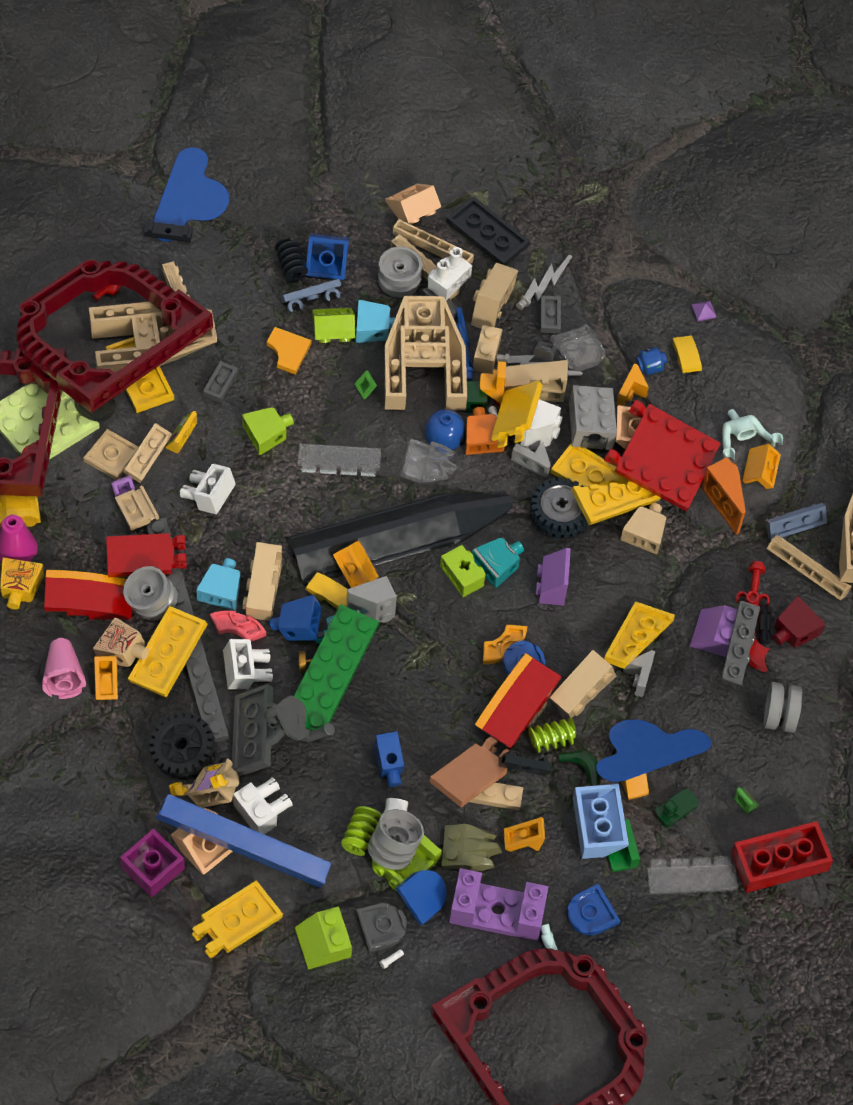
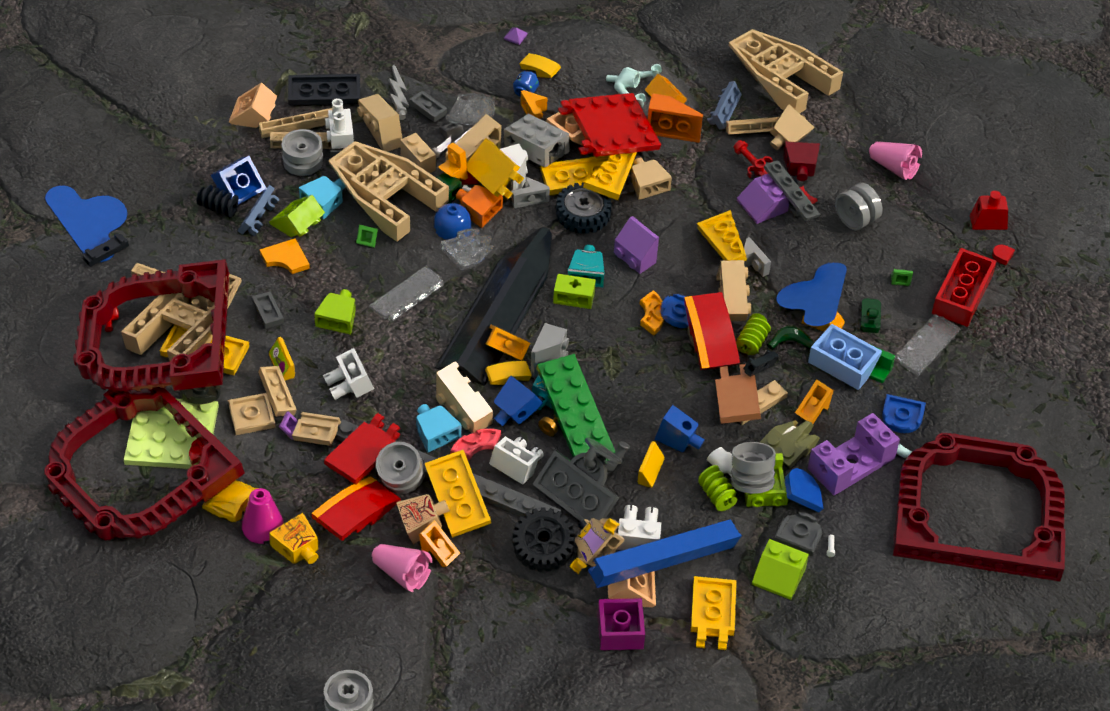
camera: 45 degrees left, 10 degrees down
none -> yellow slope [637,441,664,488]
none -> tan torso [770,105,814,150]

